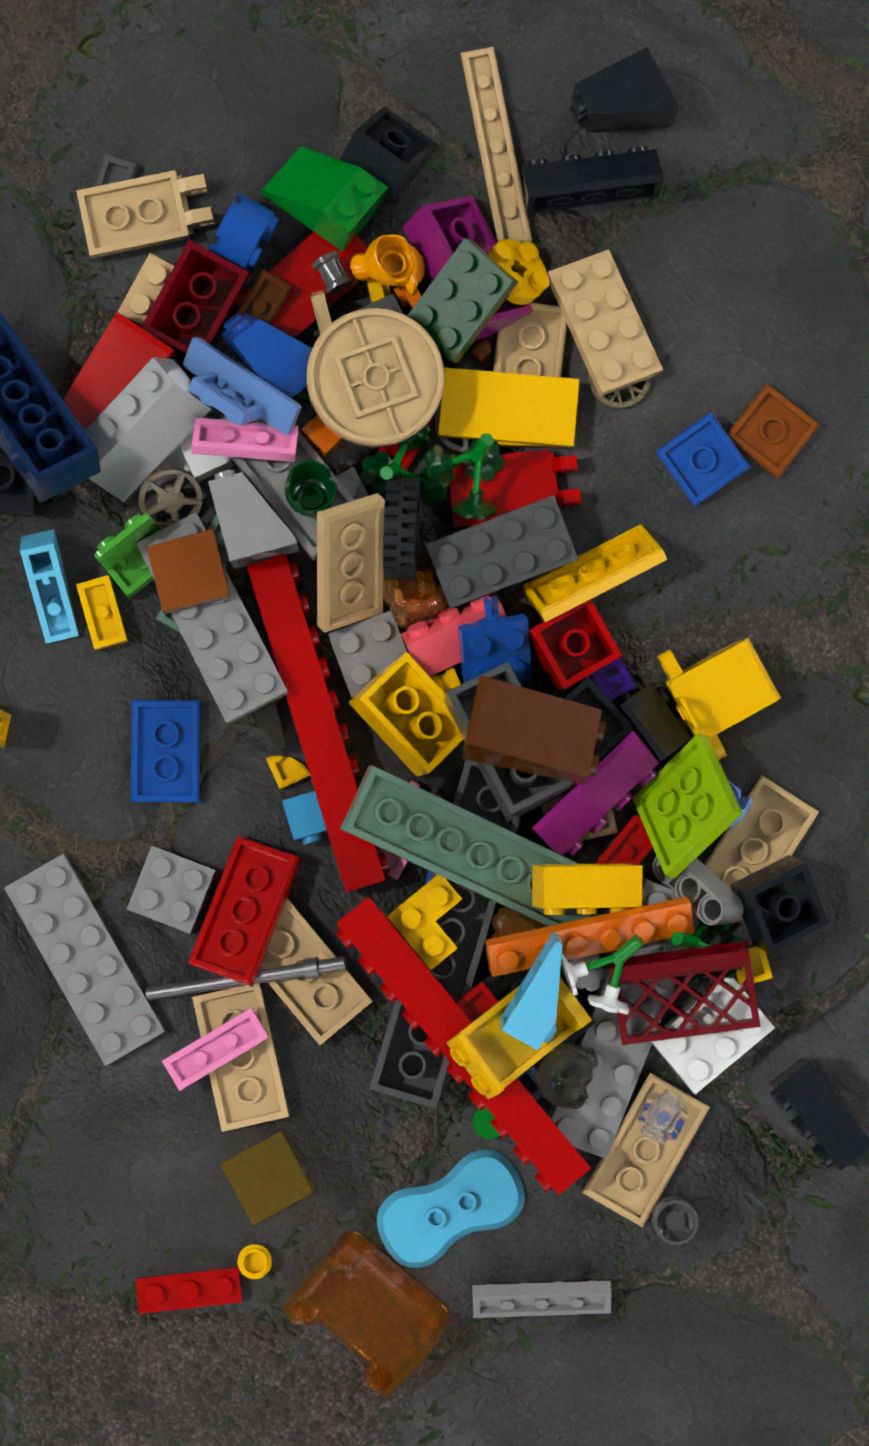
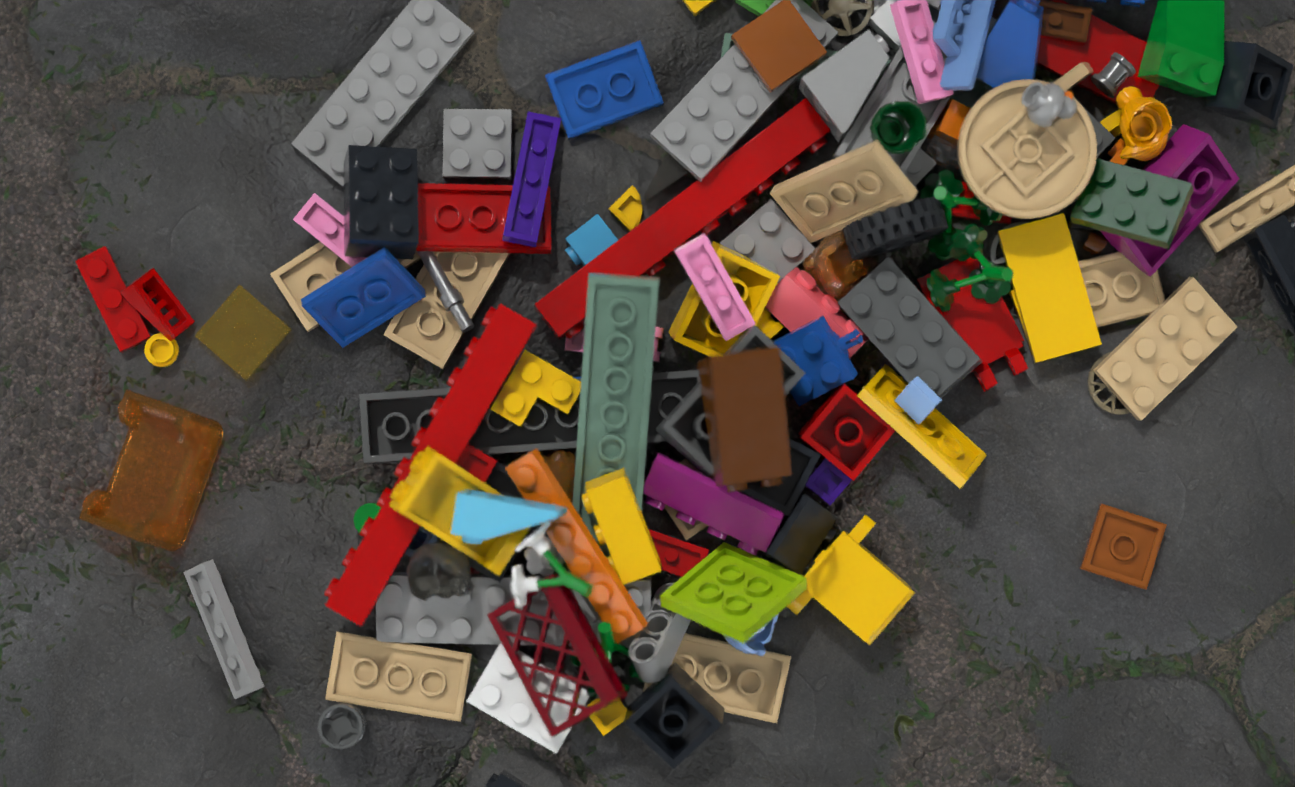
camera: 70 degrees right, 0 degrees up
medium azure plate [377,1149,525,1268] -> none
yellow plate [488,239,550,305] -> none
clear head [638,1089,688,1144] -> none
blue tile [656,412,751,507] -> none
none -> red slope [120,268,195,341]
none -> blue tile [301,247,426,348]
none -> black brick [344,145,419,260]
none -> dark purple plate [502,111,561,248]
none -> bright pink plate [674,233,756,341]
none -> light blue tile [894,376,942,425]
none -> light grey animal [1022,82,1077,127]

